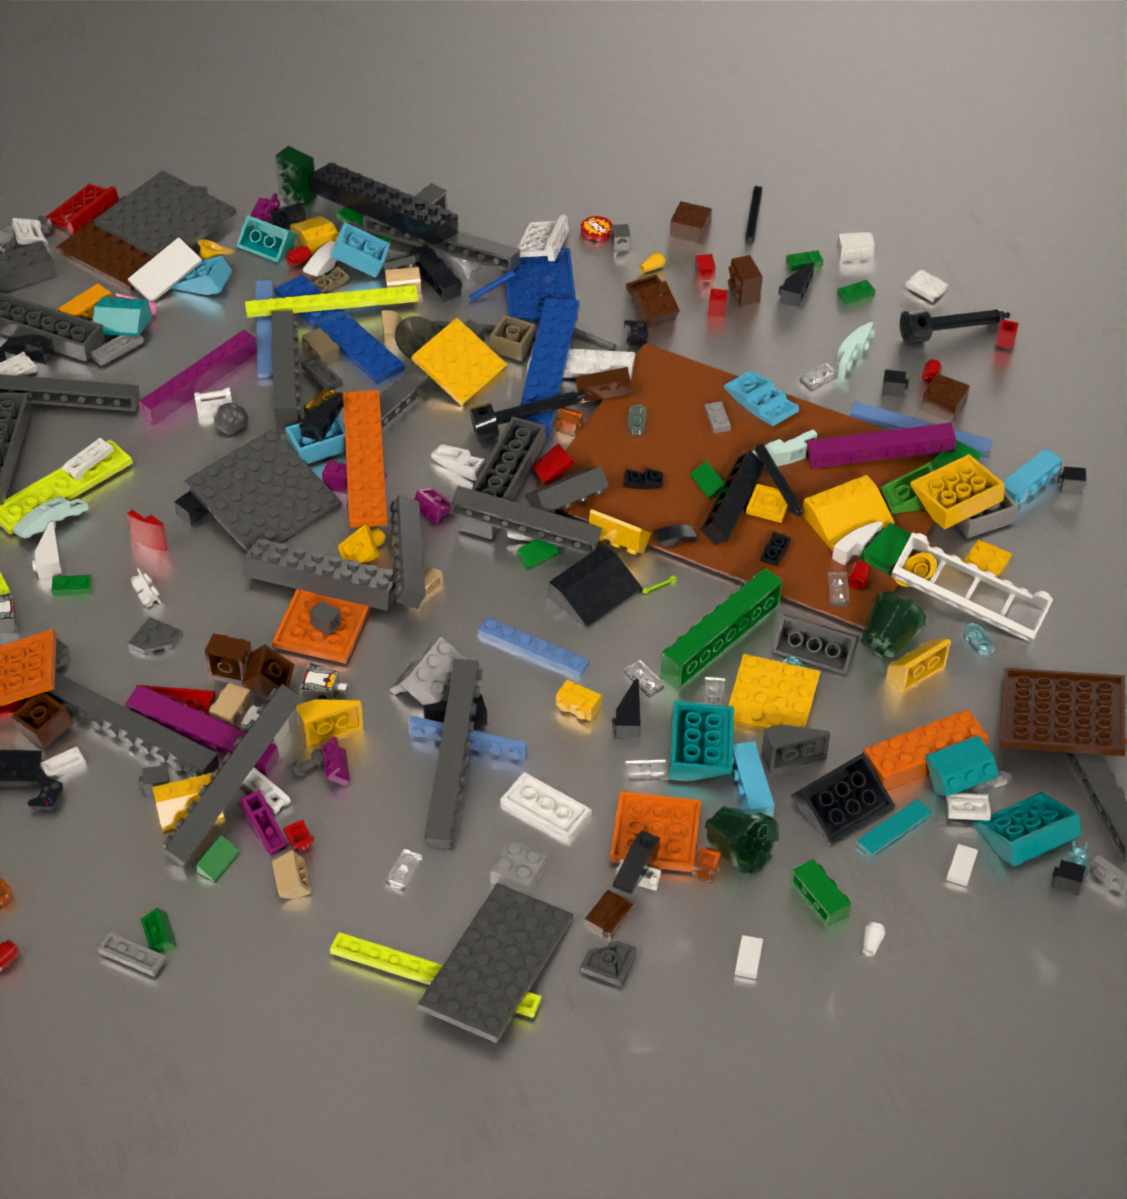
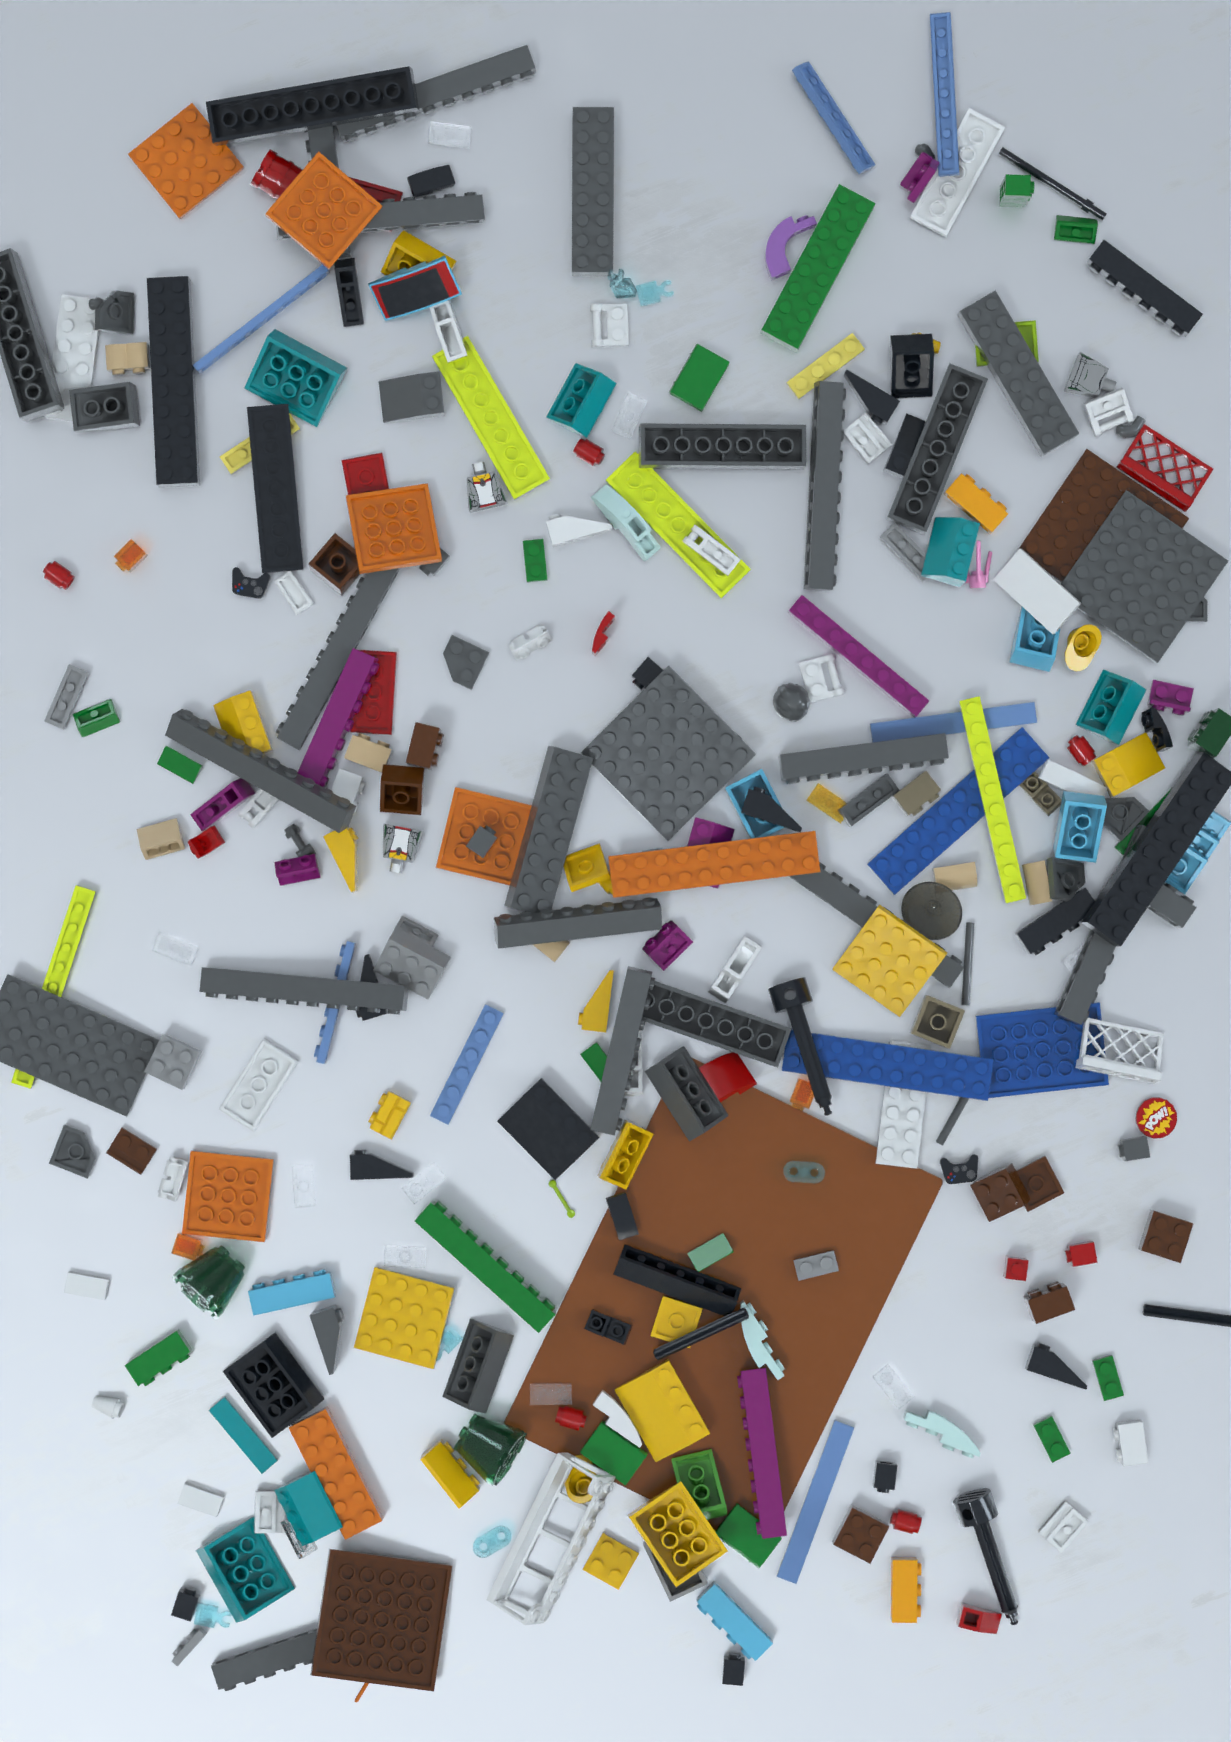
camera: 90 degrees right, 40 degrees up
dark grey brick [139,765,170,797] -> none
blue bar [469,270,516,301] -> none
reddish brown brick [576,367,633,403] -> none
black slope [612,830,660,894] -> none
black slope [623,468,663,489] -> none
yellow cone [640,252,666,274] -> none
teal slope [668,701,734,781] -> none
medium azure slope [724,370,799,427] -> none
none -> yellow slope [578,970,614,1033]
none -> light orange brick [891,1557,921,1623]

